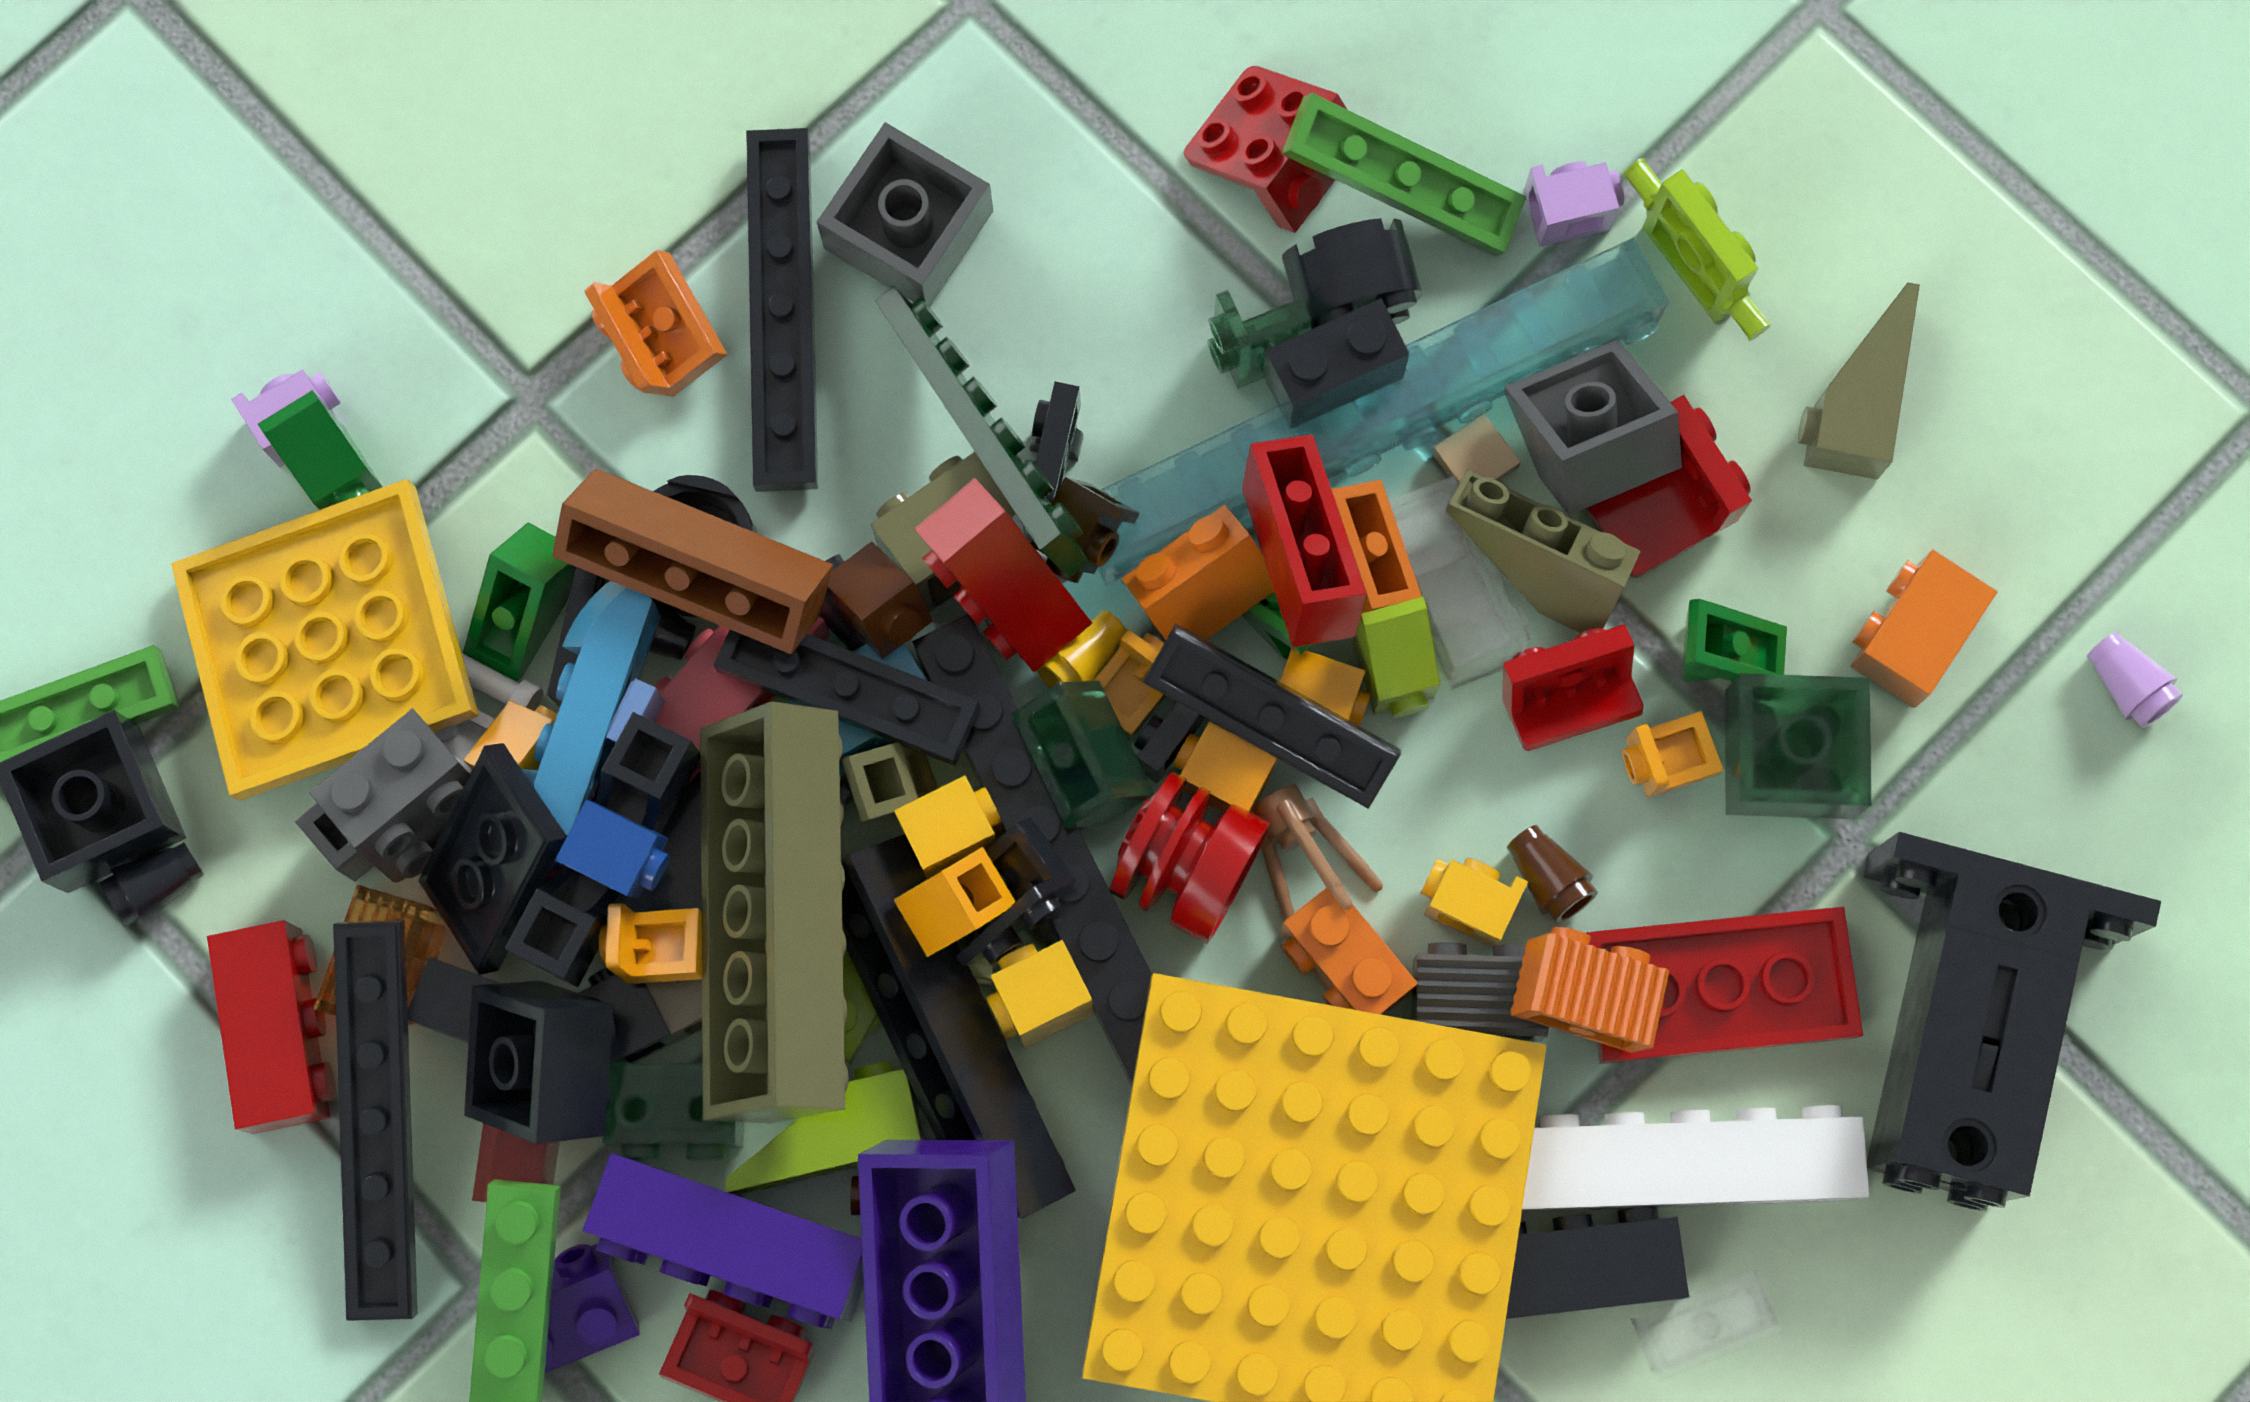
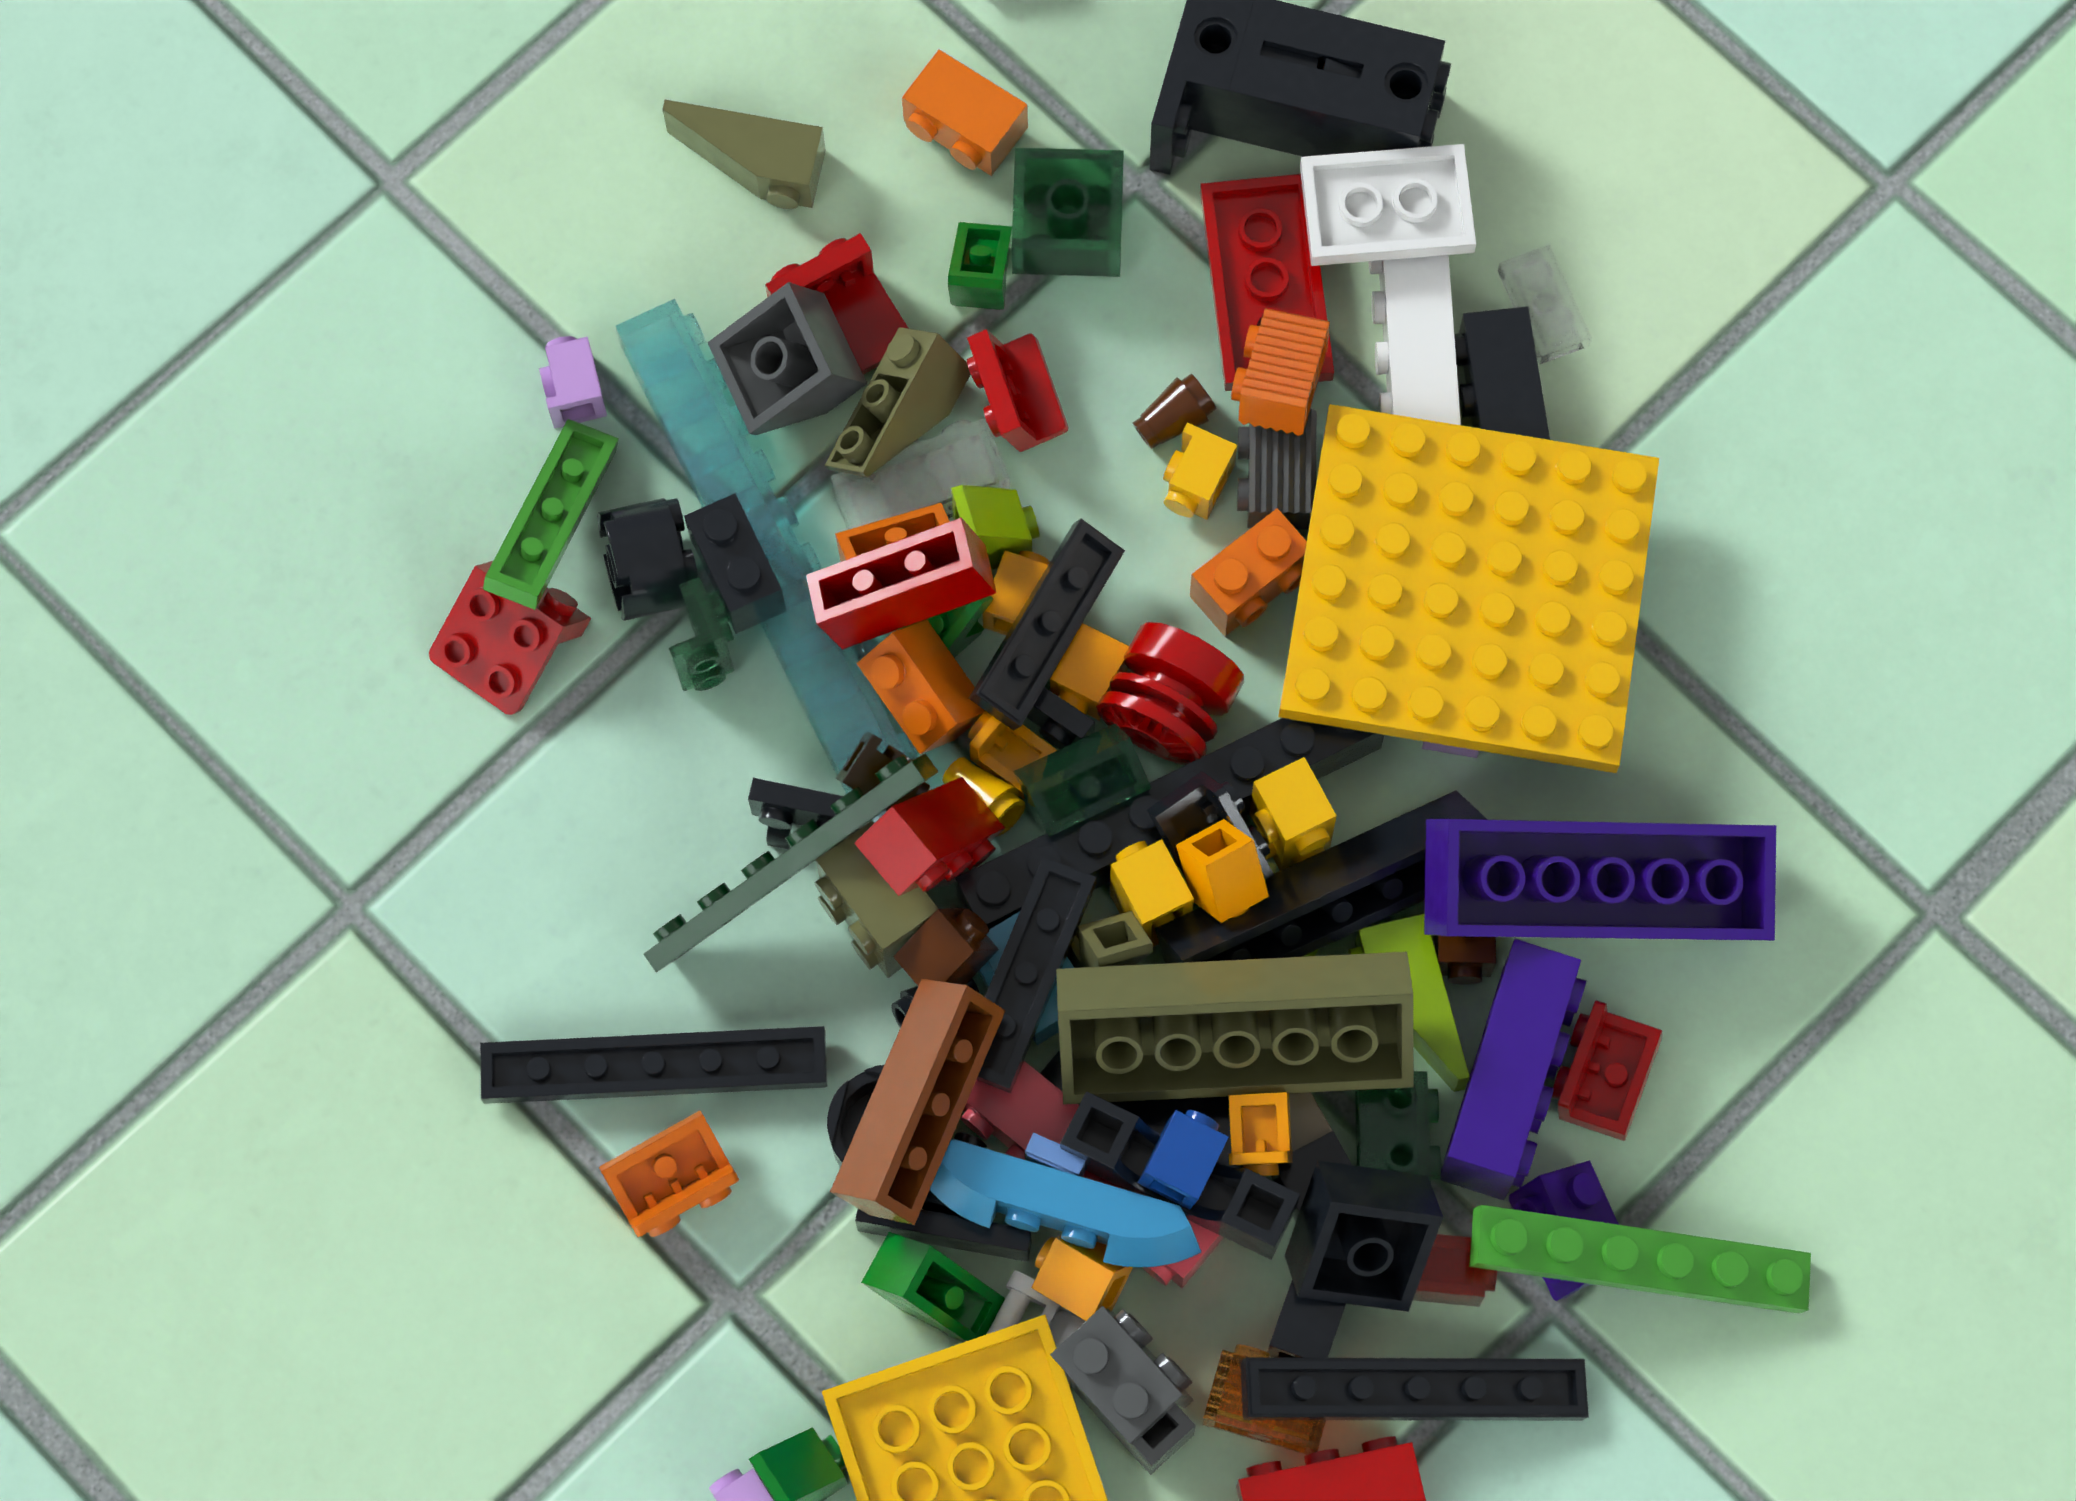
camera: 90 degrees left, 5 degrees down
black tile [418,743,567,975] -> none
dark grey brick [817,122,994,307] -> none
medium nougat plant [1252,784,1383,921] -> none
tan tile [1432,413,1521,487] -> none
light orange bracket [1622,711,1724,799] -> none
lime plate [1623,158,1771,341] -> none
none -> white plate [1300,144,1476,266]

